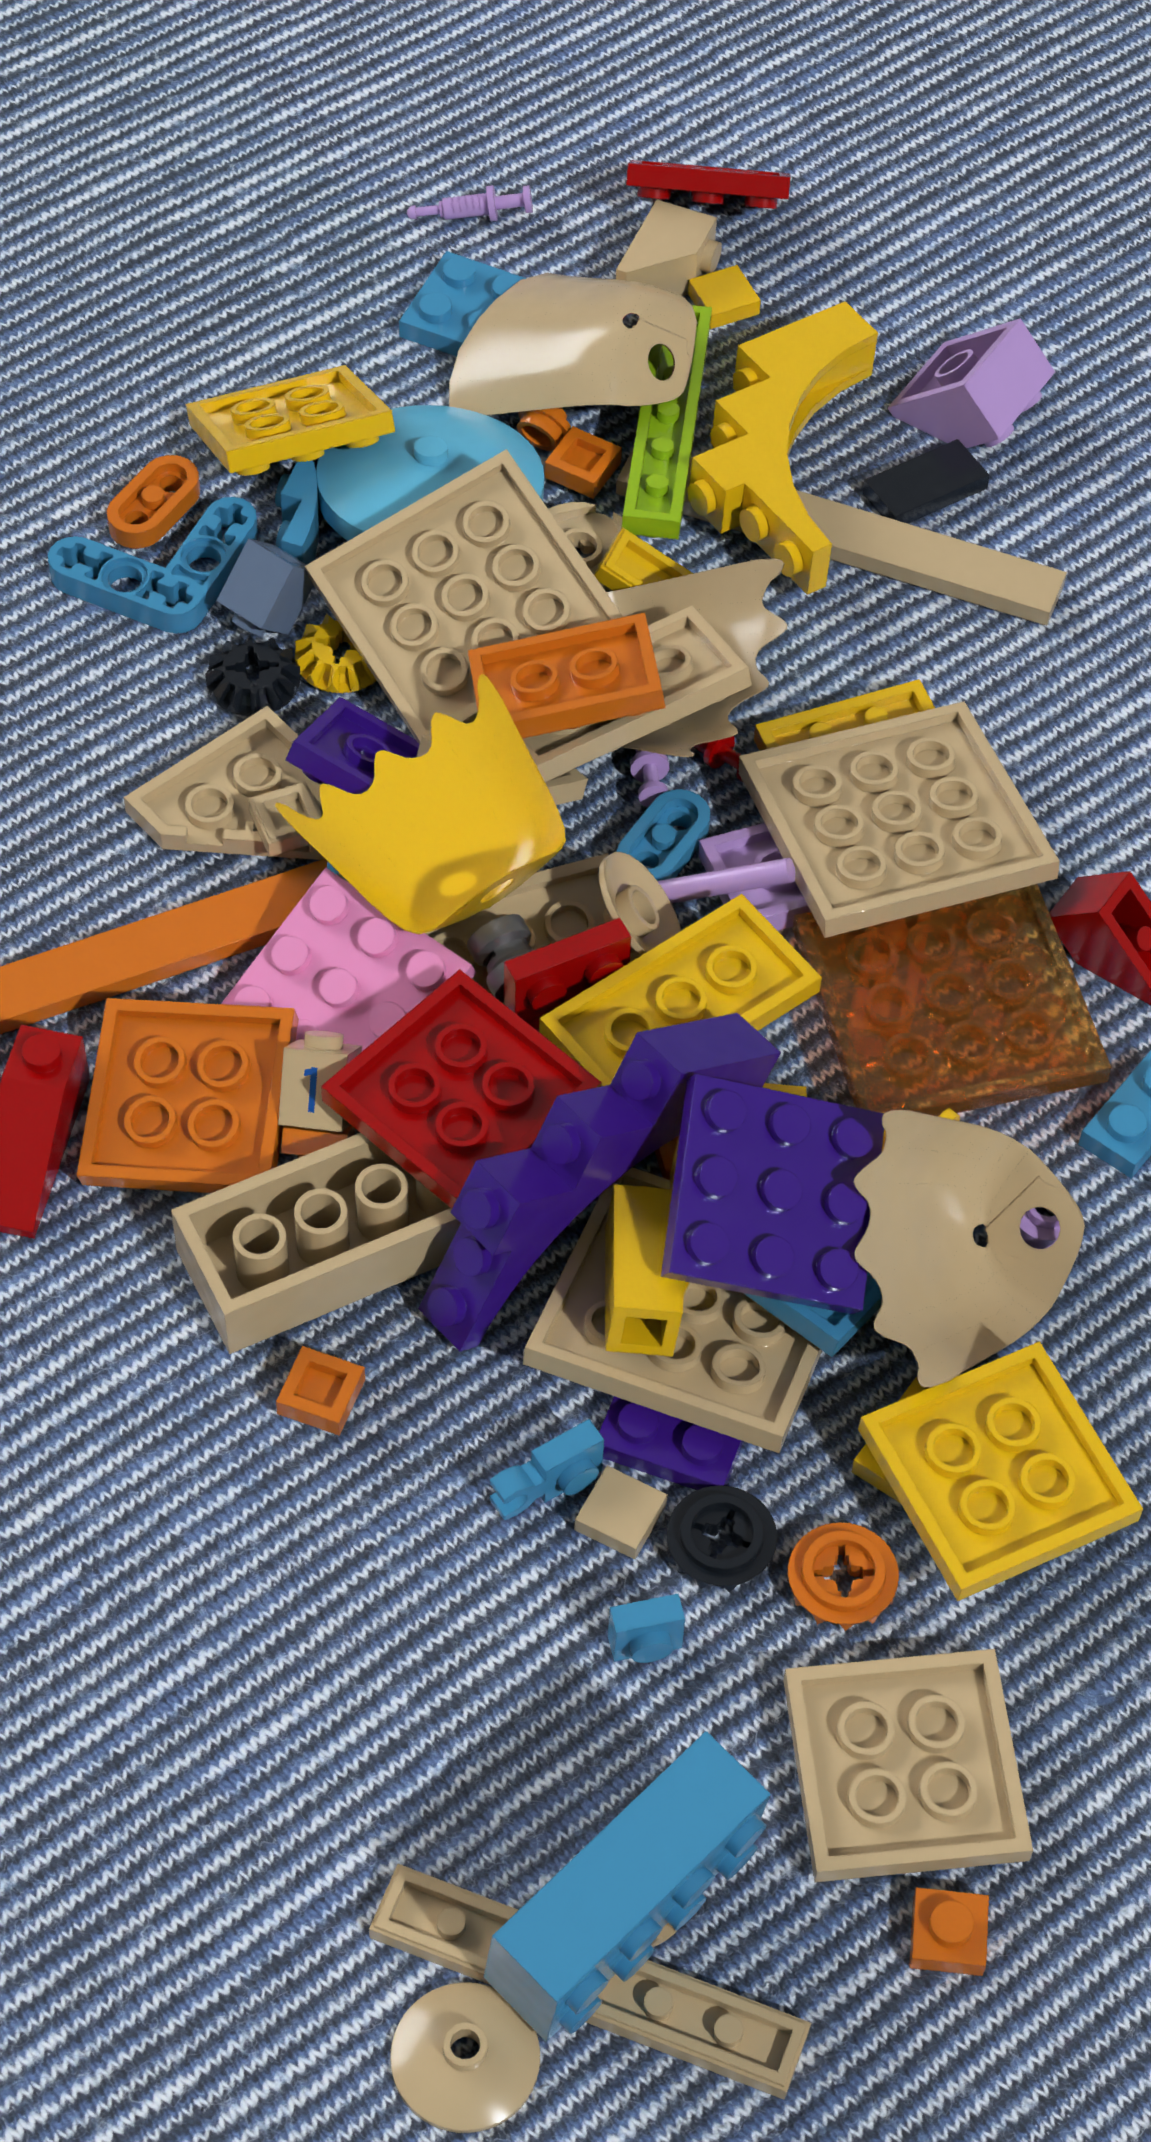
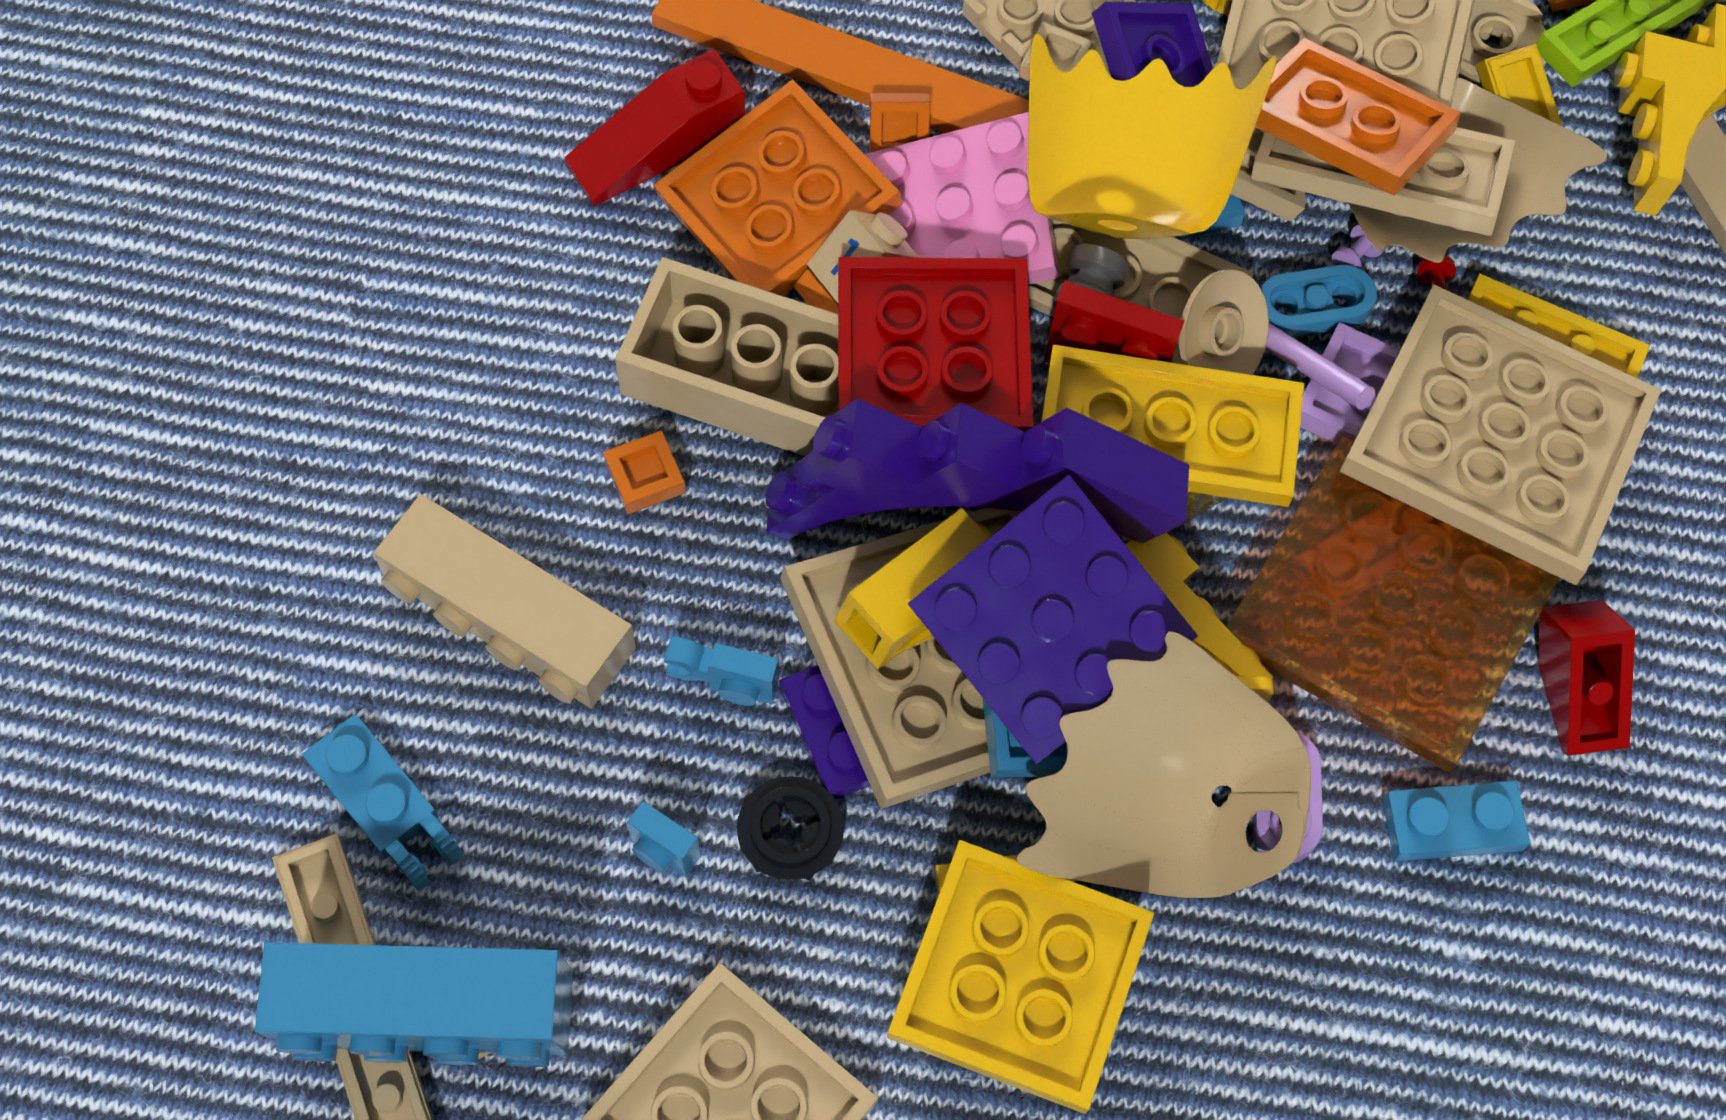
camera: 45 degrees right, 10 degrees up
tan dish [390,1982,540,2133] -> none
tan tile [574,1465,668,1560] -> none
orange gear [787,1523,899,1631] -> none
none -> dark azure hinge [302,713,464,891]
none -> tan brick [373,494,636,709]
none -> orange plate [869,93,930,153]

